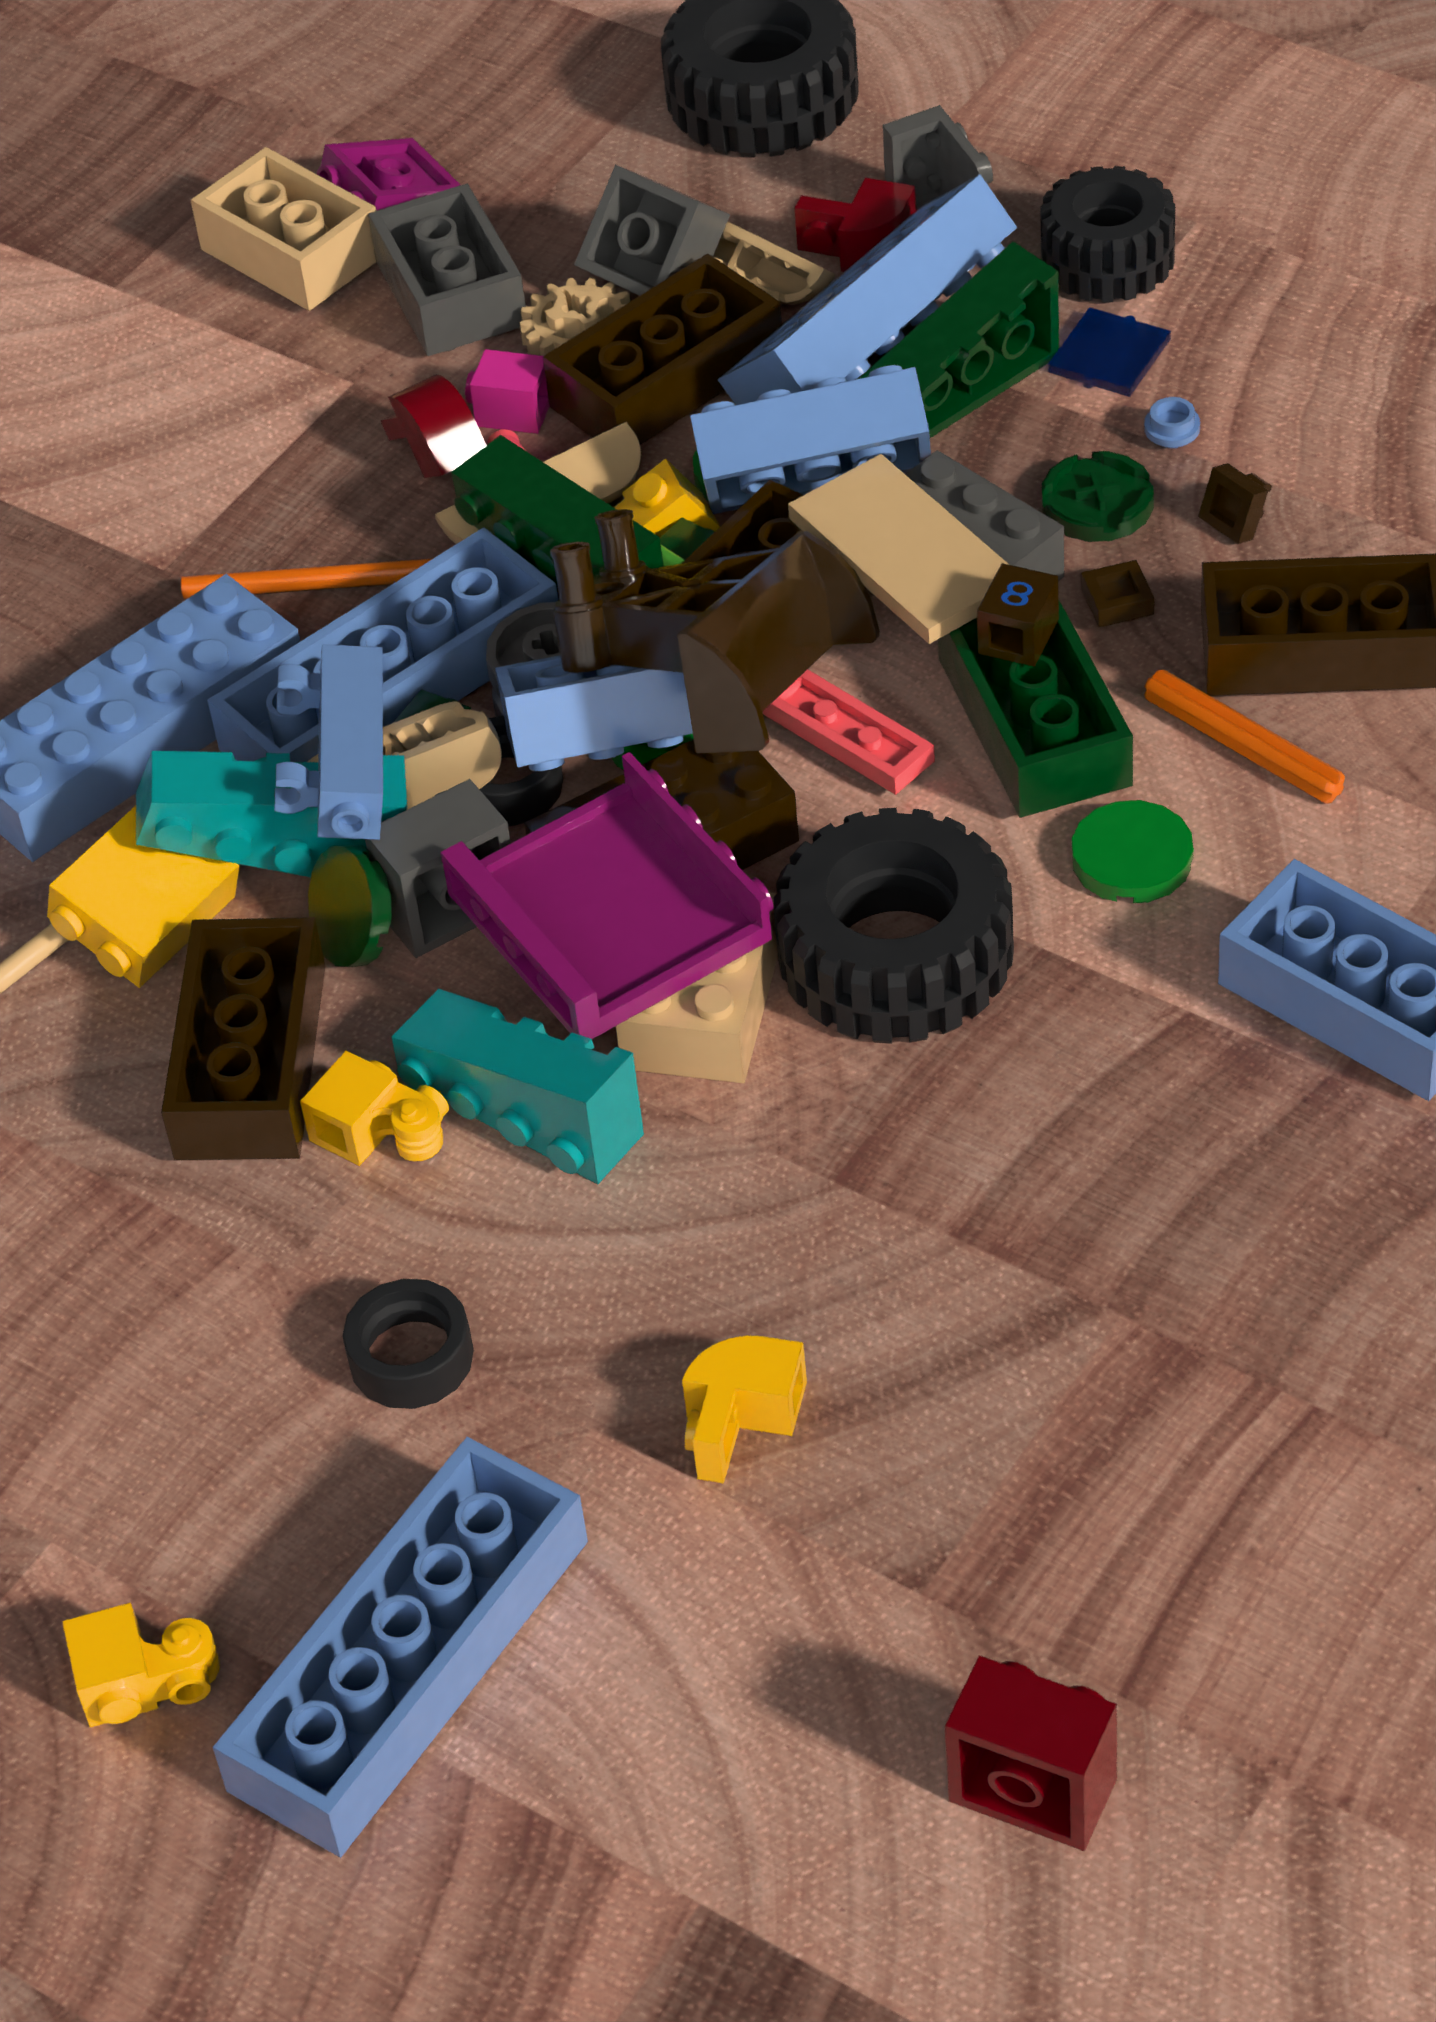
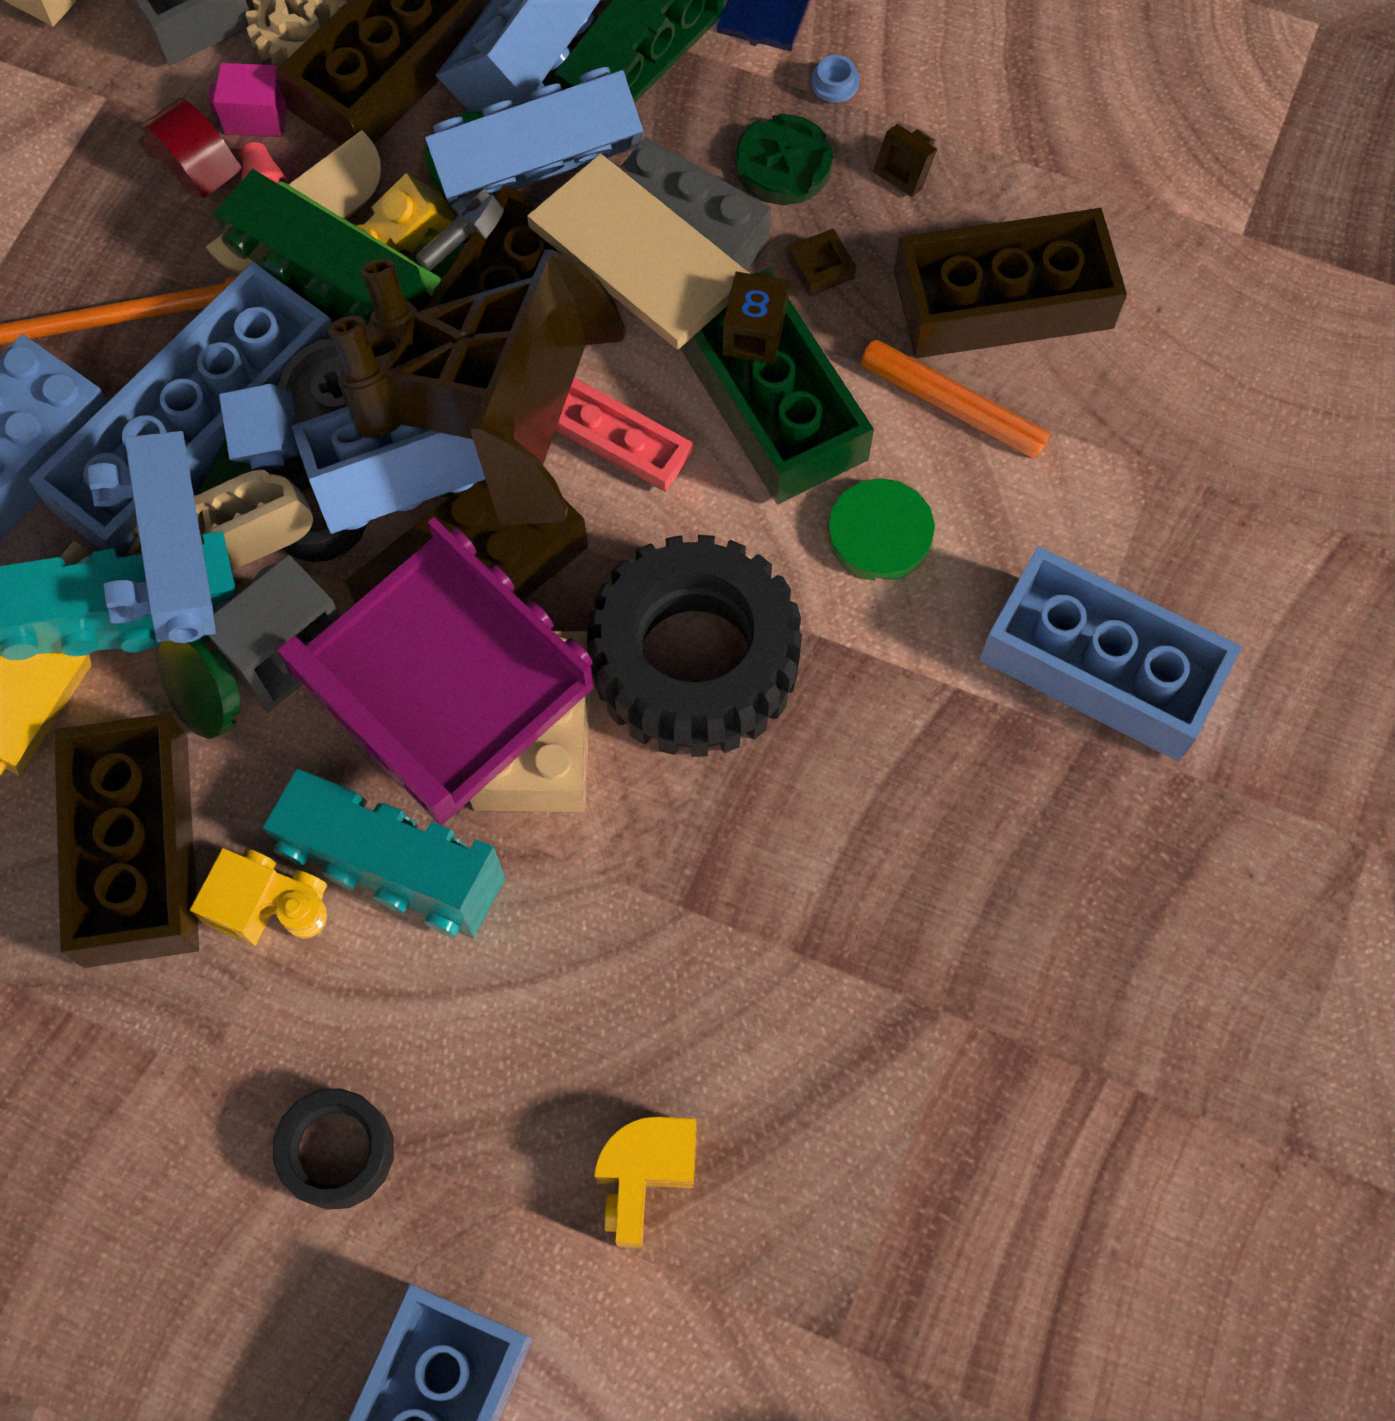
camera: 15 degrees left, 20 degrees up
none -> medium blue brick [219,384,301,471]
none -> flat silver bar [416,188,504,271]

